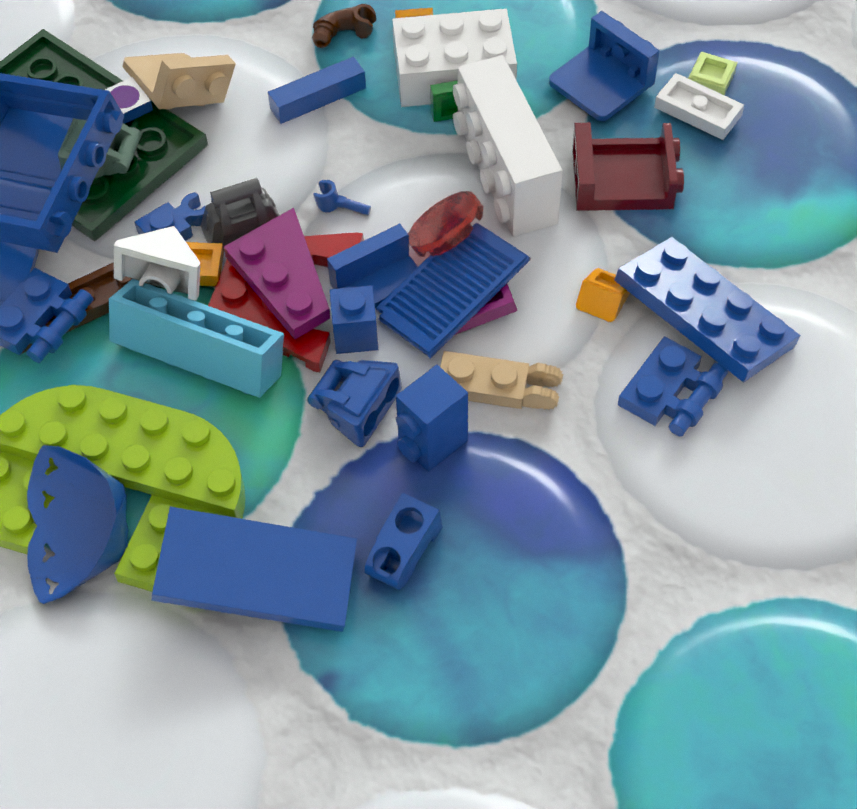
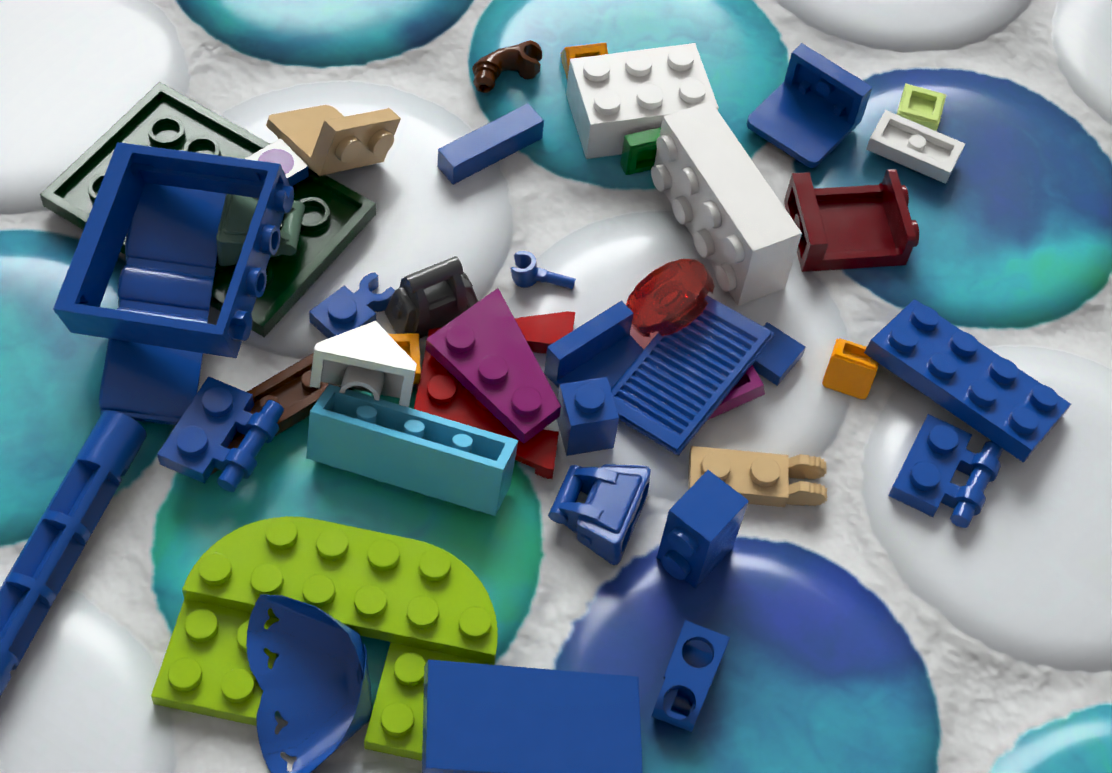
camera: 15 degrees left, 0 degrees up
none -> blue tile [752,322,806,386]

